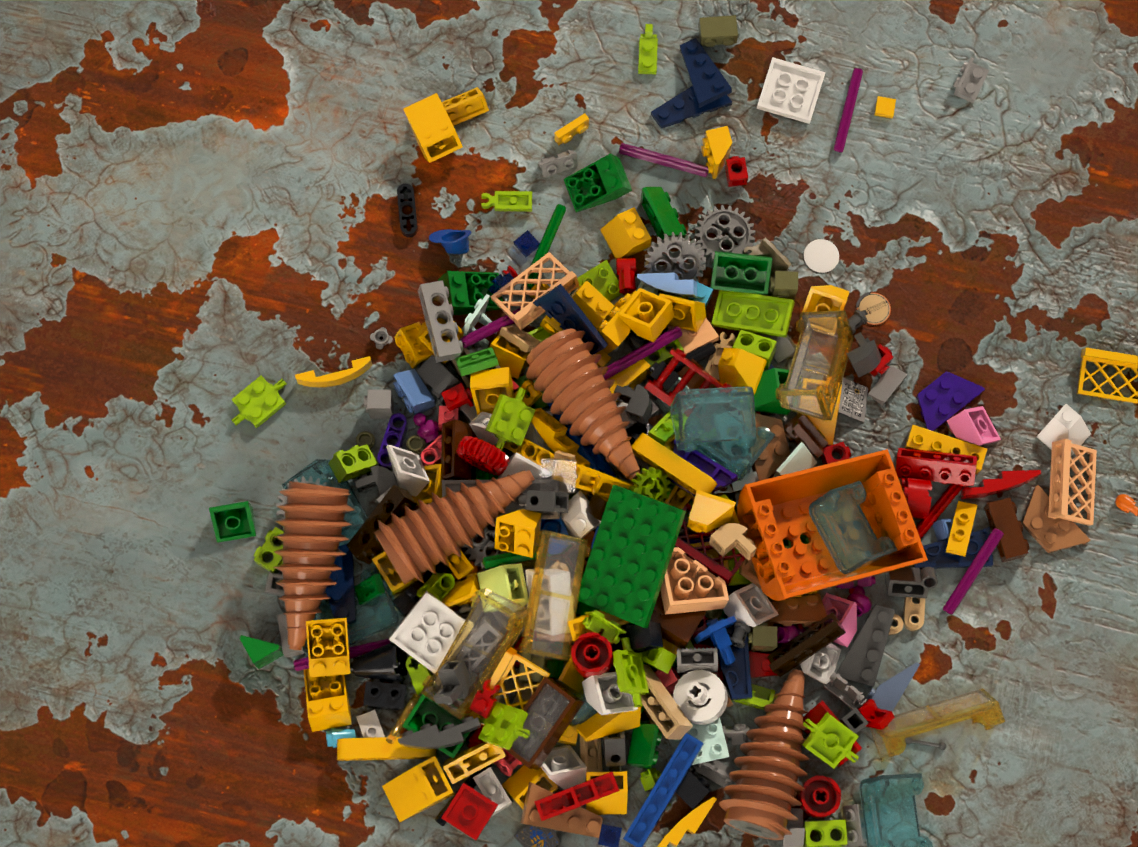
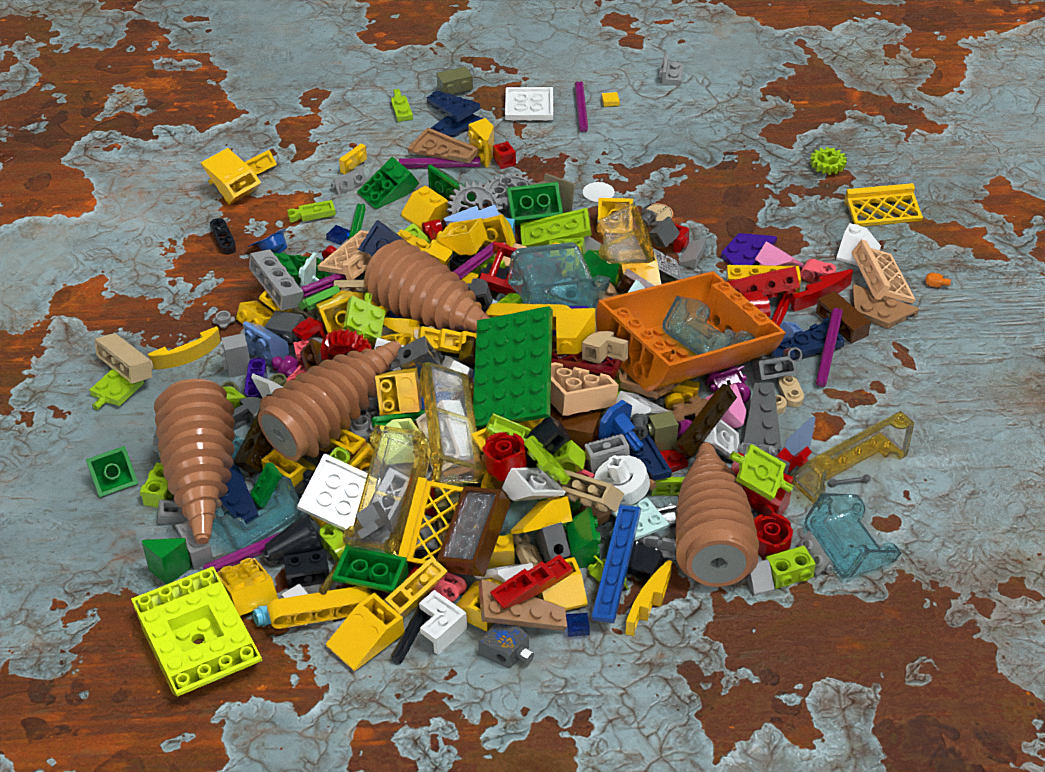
camera: 15 degrees left, 30 degrees down
yellow slope [306,618,350,677] -> none
dark grey slope [398,716,481,749] -> none
red plate [441,783,498,841] -> none
red plate [469,679,500,719] -> none
lime plate [478,702,530,750] -> none
clear blue plate [489,273,514,294] -> none
clear piece [539,458,578,493] -> none
olive brick [768,271,798,300] -> none
yellow plate [946,501,978,557] -> none
none -> tan brick [95,333,153,384]
none -> neon yellow slope [131,566,262,697]
none -> medium nougat wing [407,127,479,163]
none -> coral piece [800,259,836,283]
none -> lime gear [810,147,847,175]

